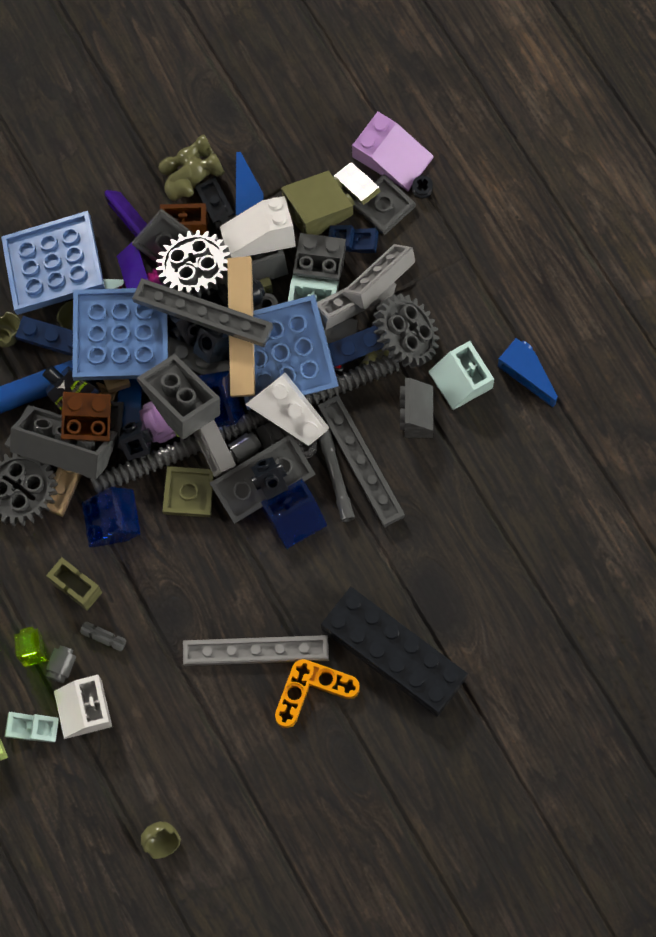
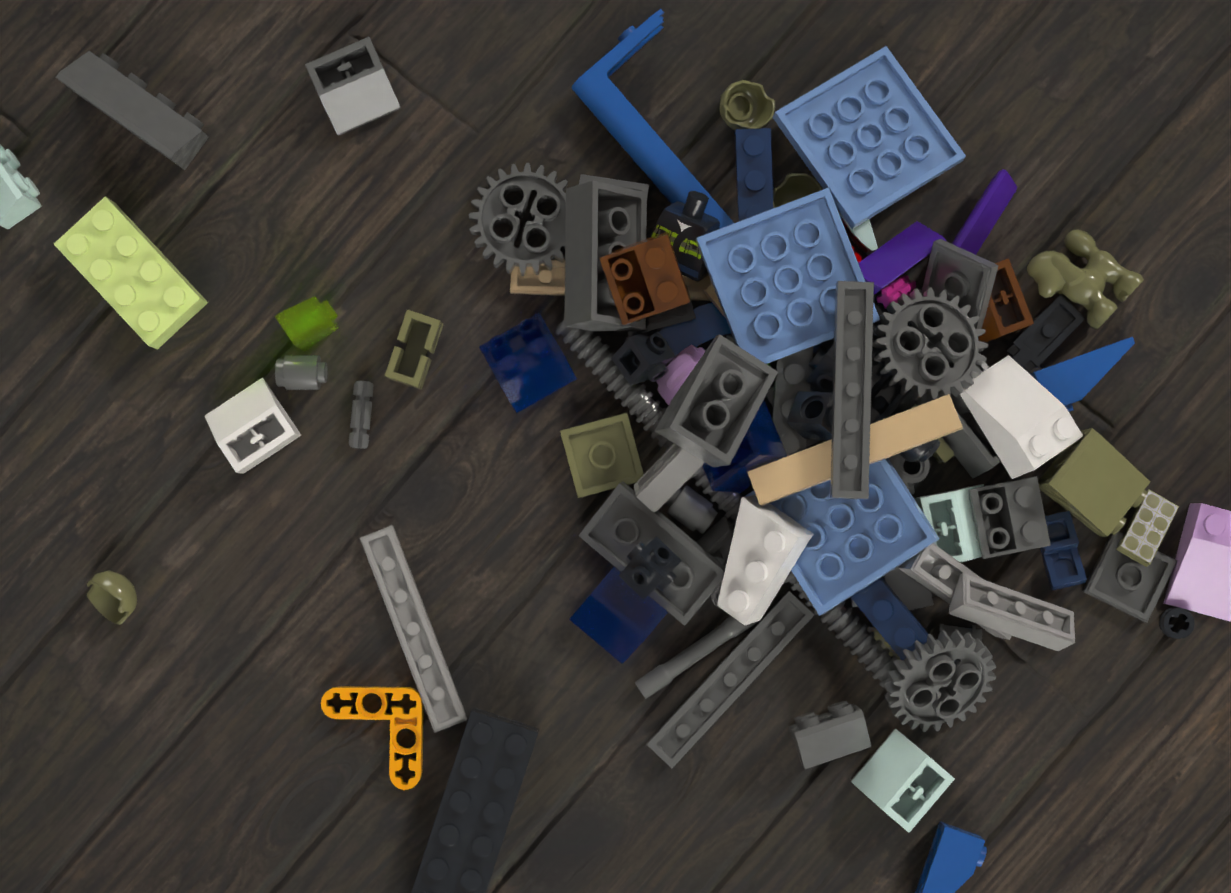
camera: 65 degrees right, 15 degrees up
light aqua slope [4,712,59,743] -> none

